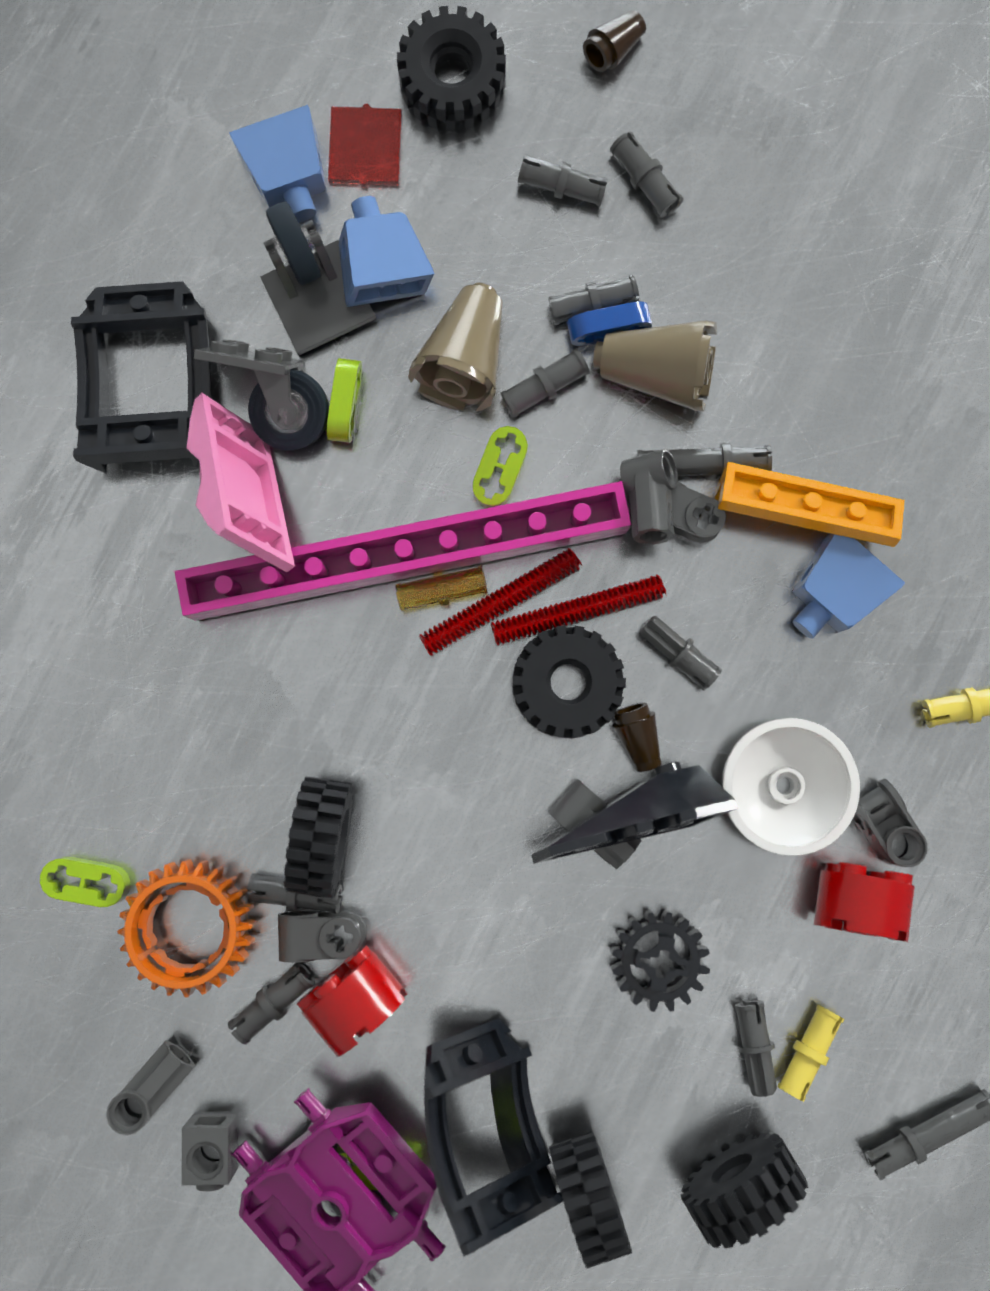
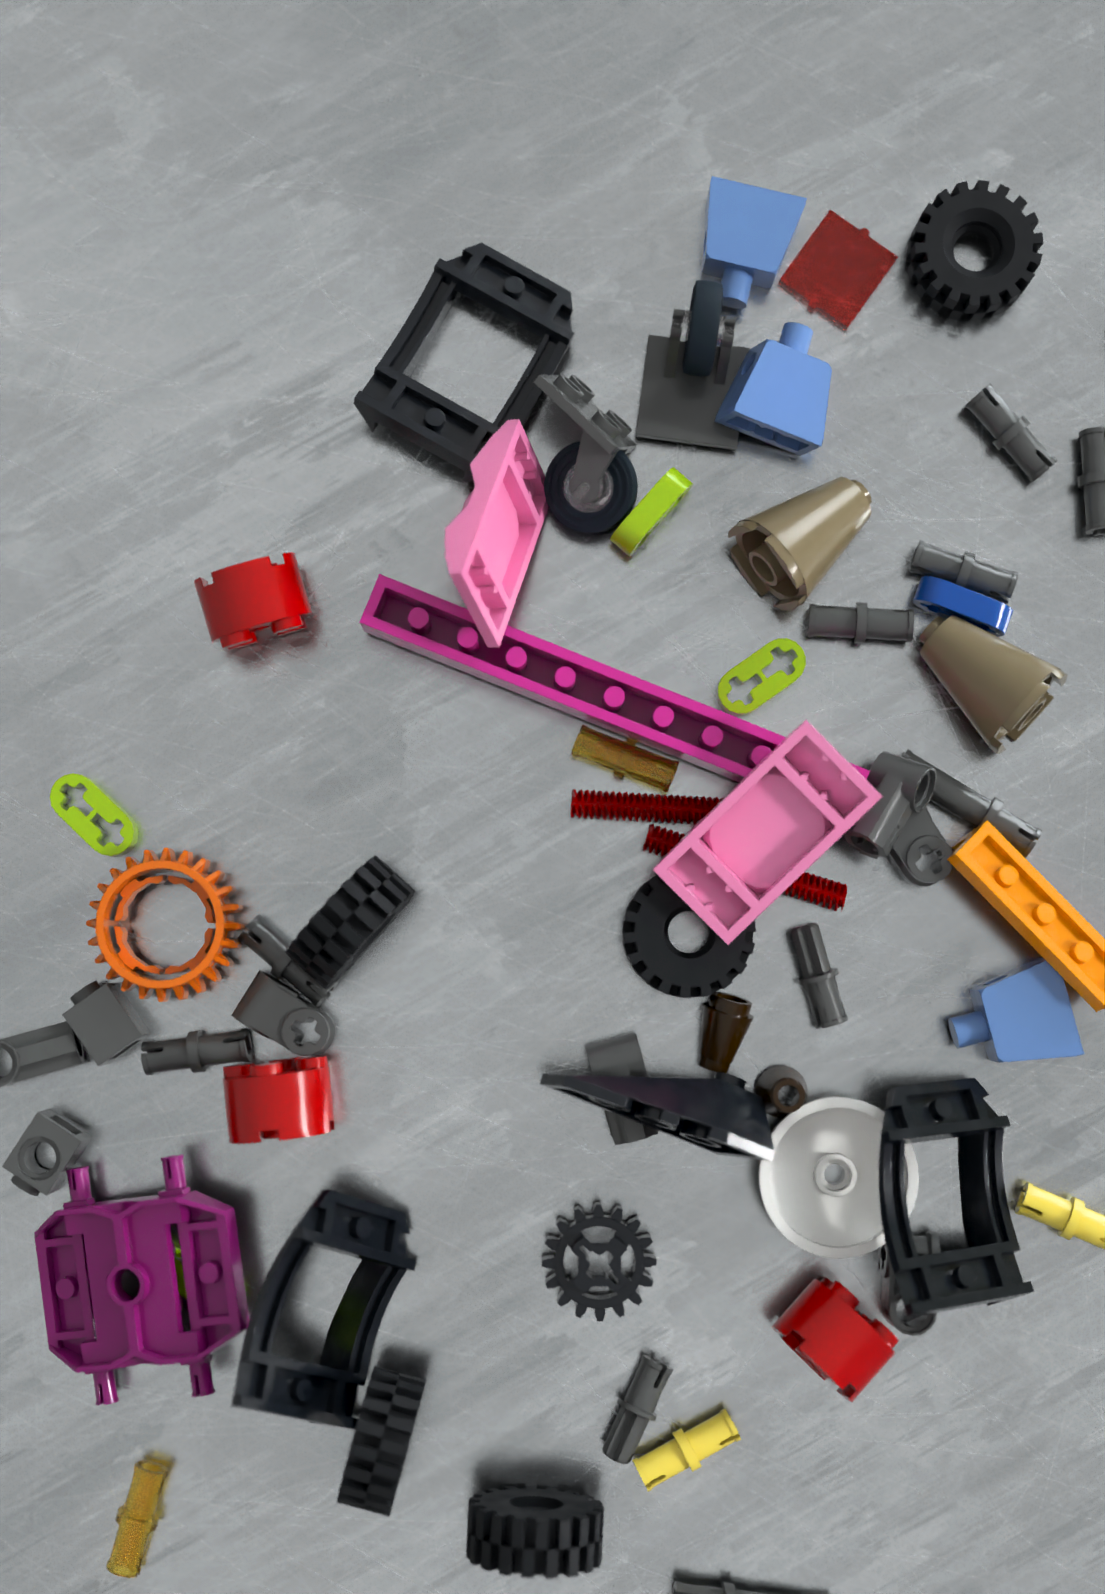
camera: 30 degrees right, 0 degrees up
none -> dark grey brick [62,981,151,1066]
none -> red brick [194,552,313,650]
none -> bright pink slope [653,719,882,945]
none -> dark brown cone [756,1066,808,1118]
none -> black wedge [879,1078,1034,1321]

